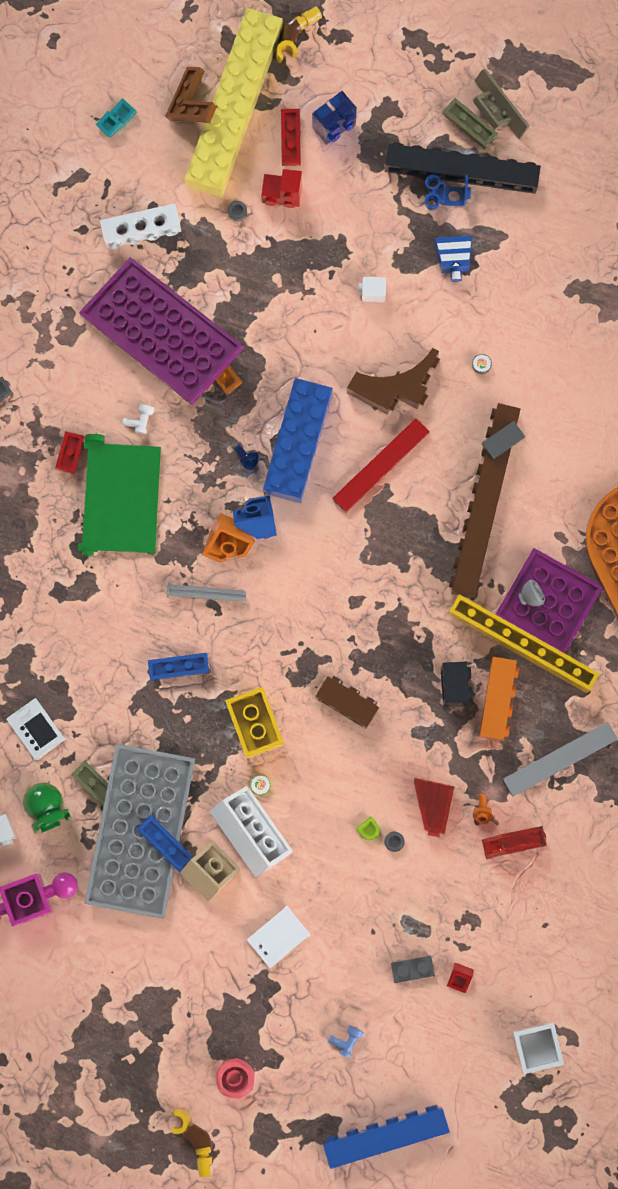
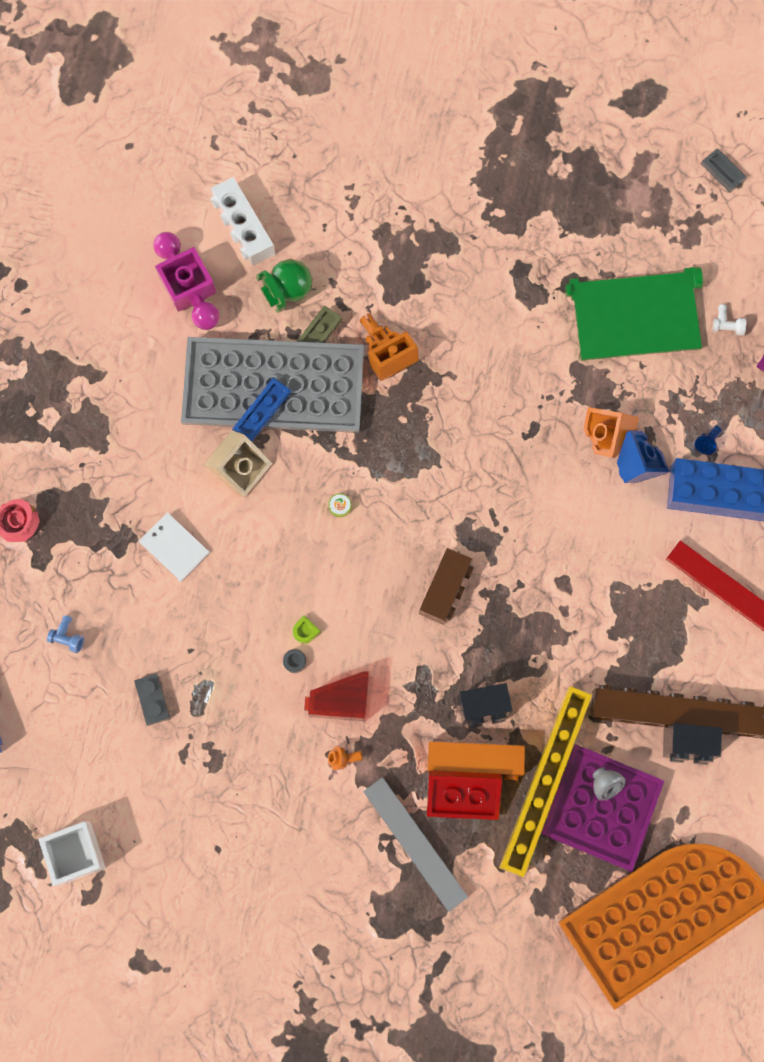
camera: 80 degrees right, 5 degrees down
white container [7,698,66,761] -> none
red plate [55,431,85,474] -> none
blue plate [148,653,210,681] -> none
light grey axle [167,582,246,602] -> none
white slope [209,786,293,878] -> none
yellow brick [225,687,284,759] -> none
red slope [447,963,474,993] -> none
clear red slope [482,826,547,859] -> none
none -> orange brick [360,313,419,381]
none -> red plate [427,770,502,820]
none -> black piece [663,723,722,765]

